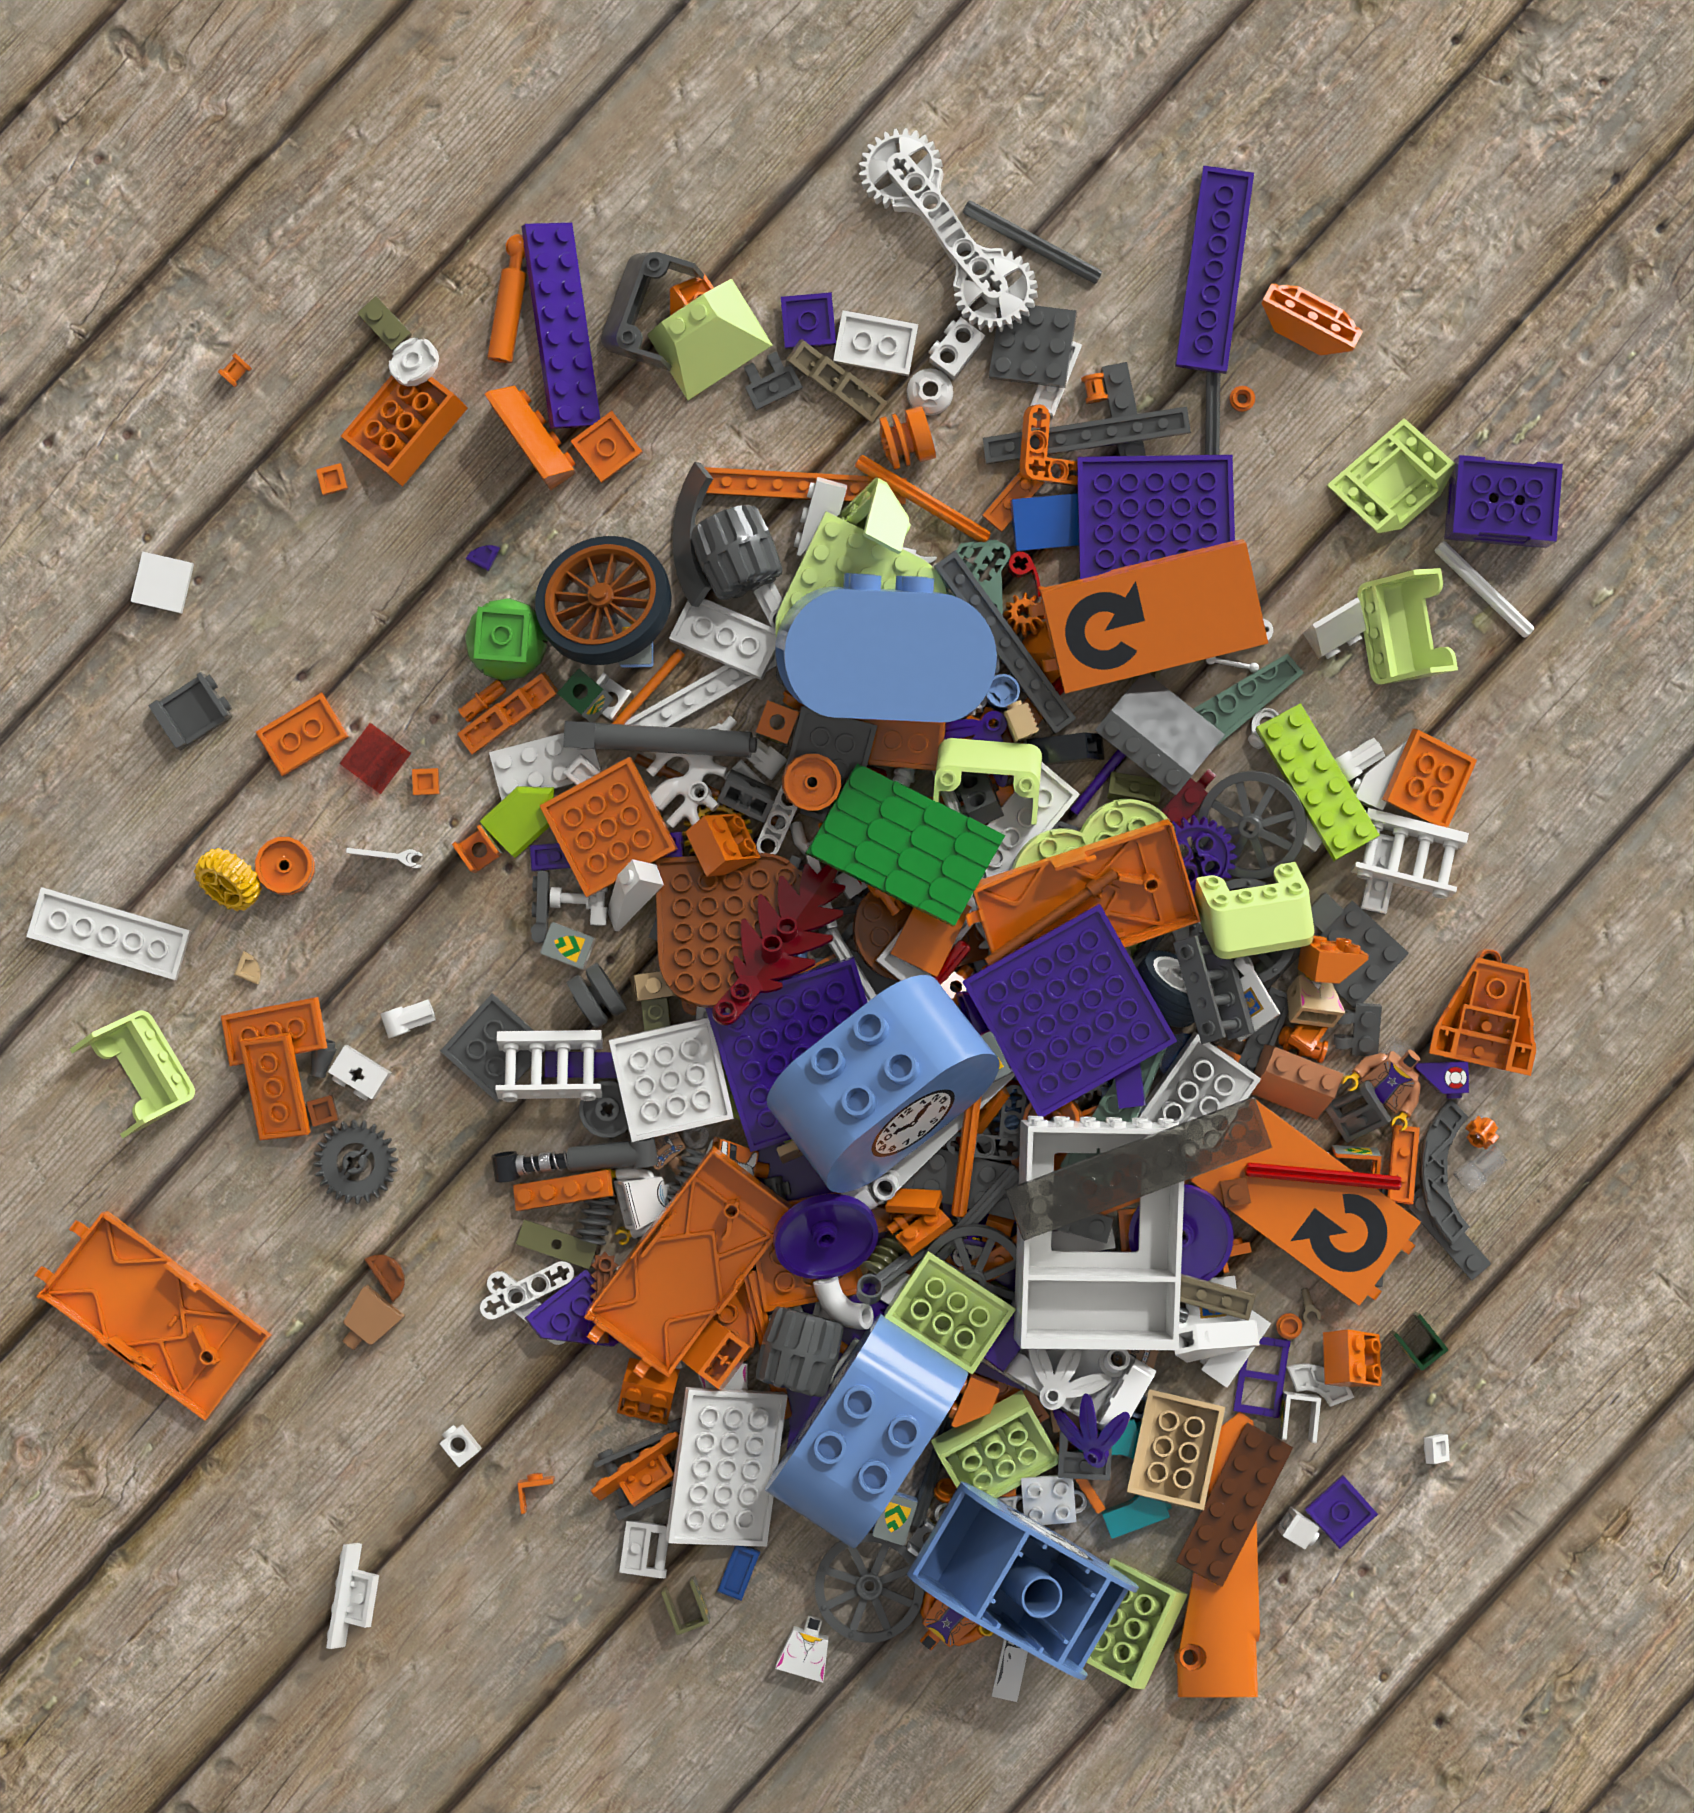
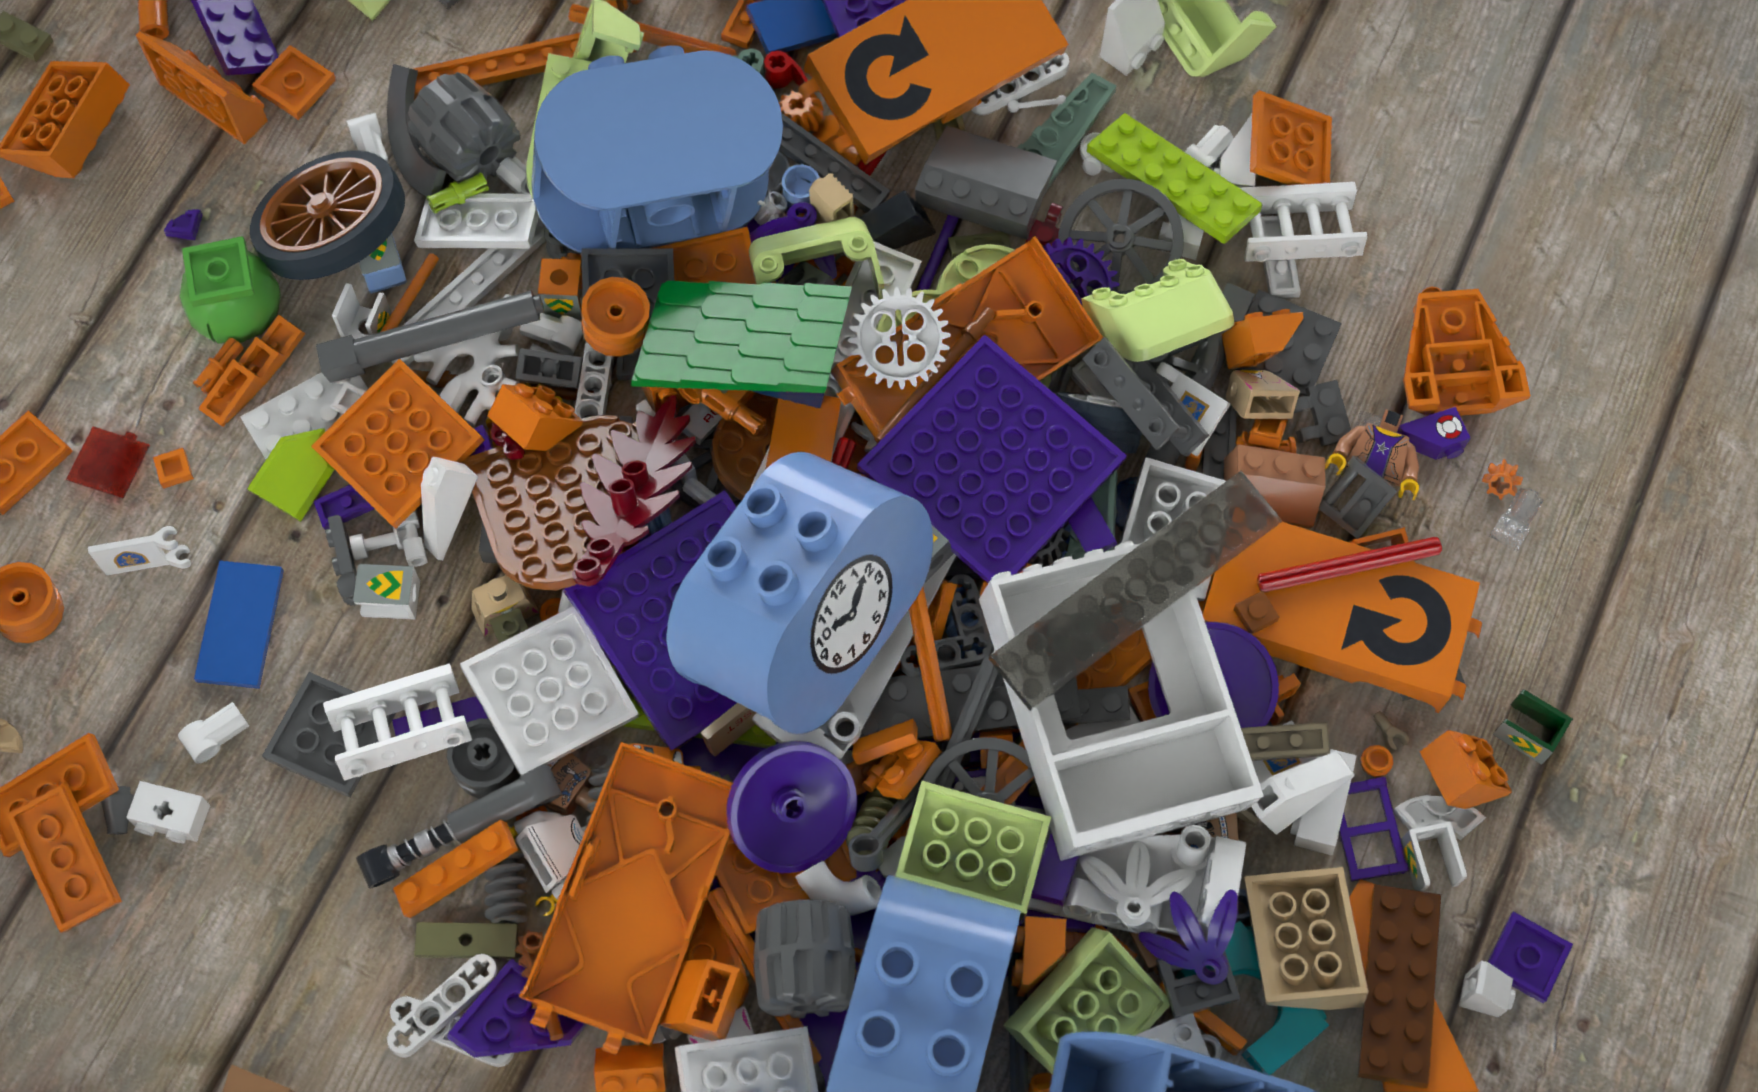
camera: 20 degrees left, 20 degrees down
dark orange plate [306,1095,339,1127] -> none
dark grey gear [313,1119,399,1205] -> none
dark orange tile [364,1255,405,1302] -> none
white tile [388,338,439,386] -> none
orange piece [452,825,503,873] -> none
dark green piece [557,668,614,723] -> none
dark grey wheel [566,962,627,1029] -> none
white arm [789,822,812,857] -> none
white slope [793,477,847,556] -> none
orange tile [1386,1125,1420,1205] -> none
dark grey plate [1406,1186,1491,1280] -> none
dark grey tile [1420,1099,1470,1245] -> none
white plate [1424,1434,1450,1464] -> none
none -> blue tile [194,561,284,689]
none -> white piece [347,113,389,164]
none -> lime pin [426,172,489,214]
none -> dark red piece [491,422,525,460]
none -> white gear [848,286,951,389]

